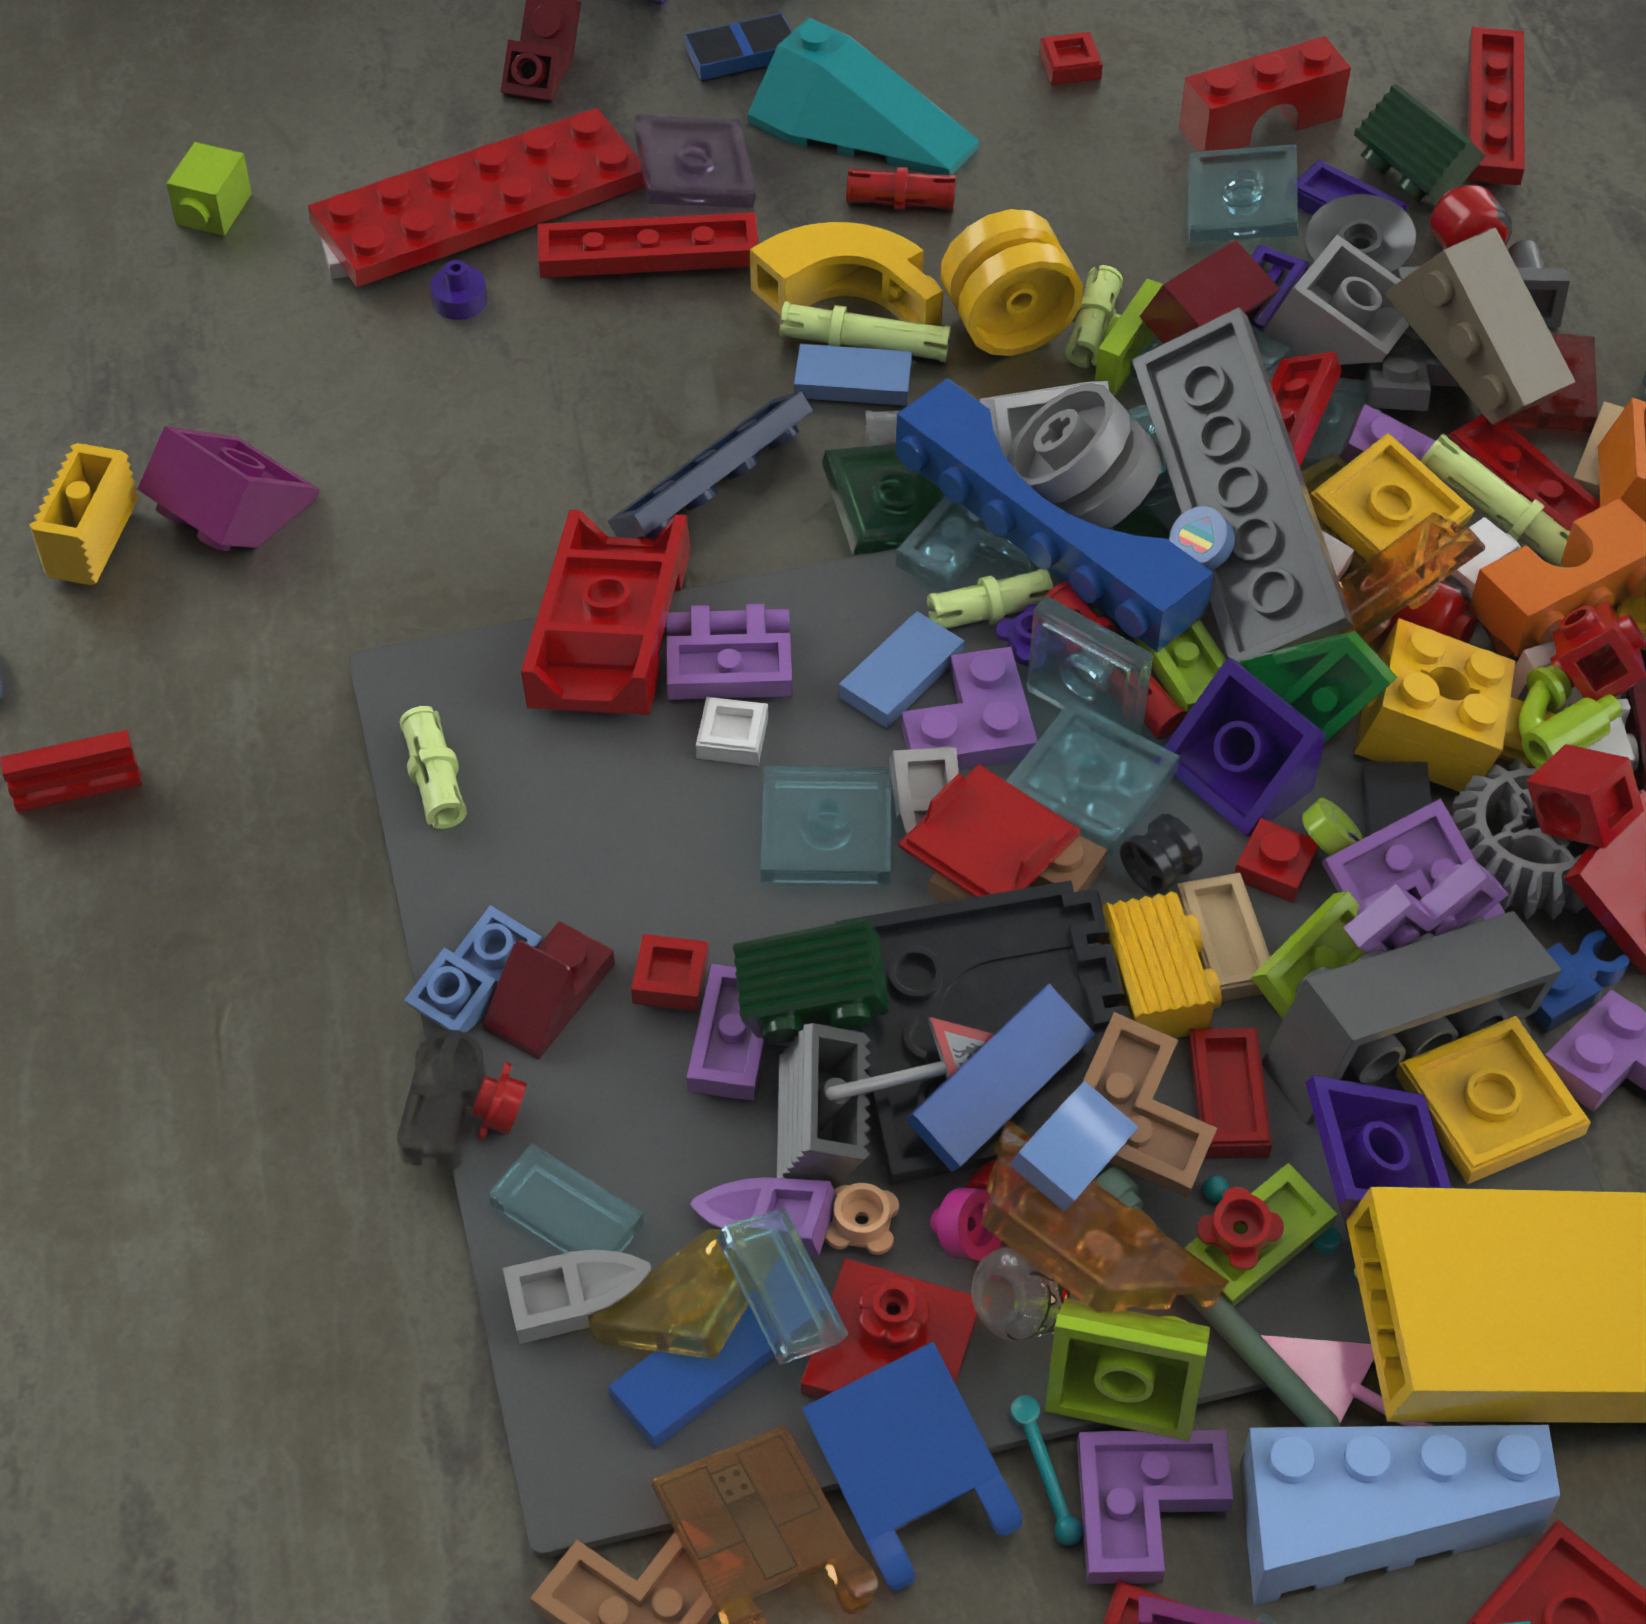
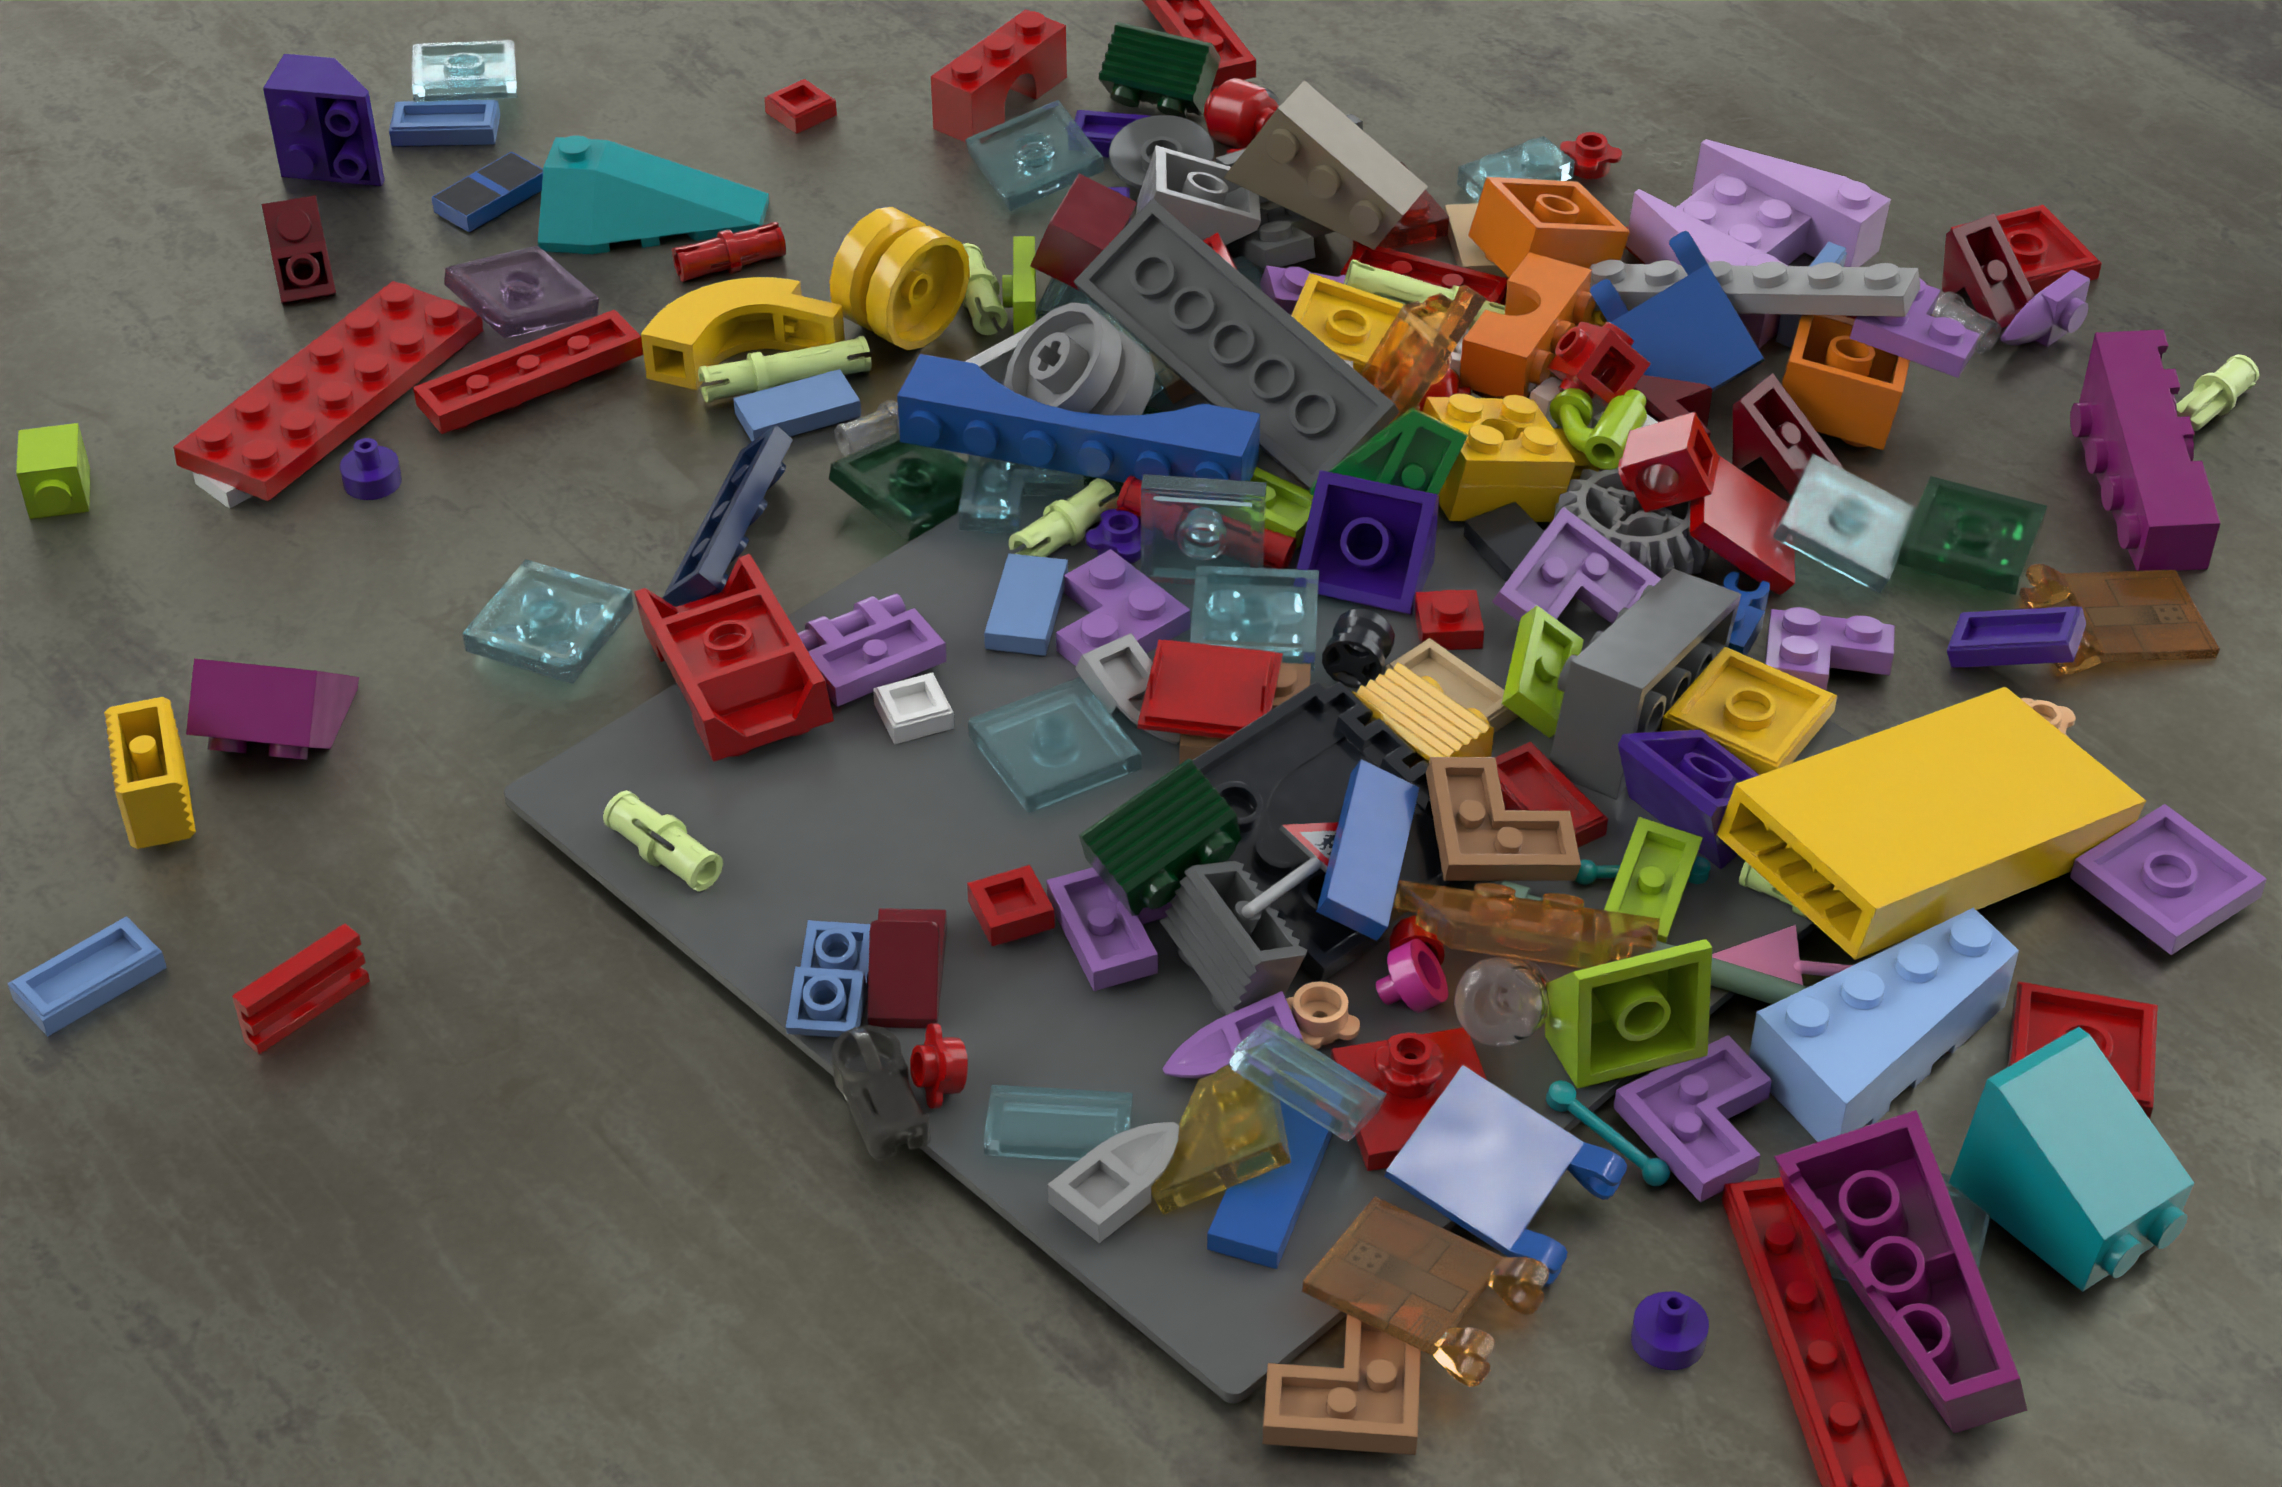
camera: 30 degrees left, 10 degrees down
medium blue slope [1009,1081,1139,1213] -> none
medium blue tile [1169,506,1235,570] -> none
red plate [1197,1187,1284,1271] -> none
lime tile [1302,797,1364,856] -> none
medium lavender plate [1343,857,1509,953] -> none
none -> clear light blue plate [462,559,634,684]

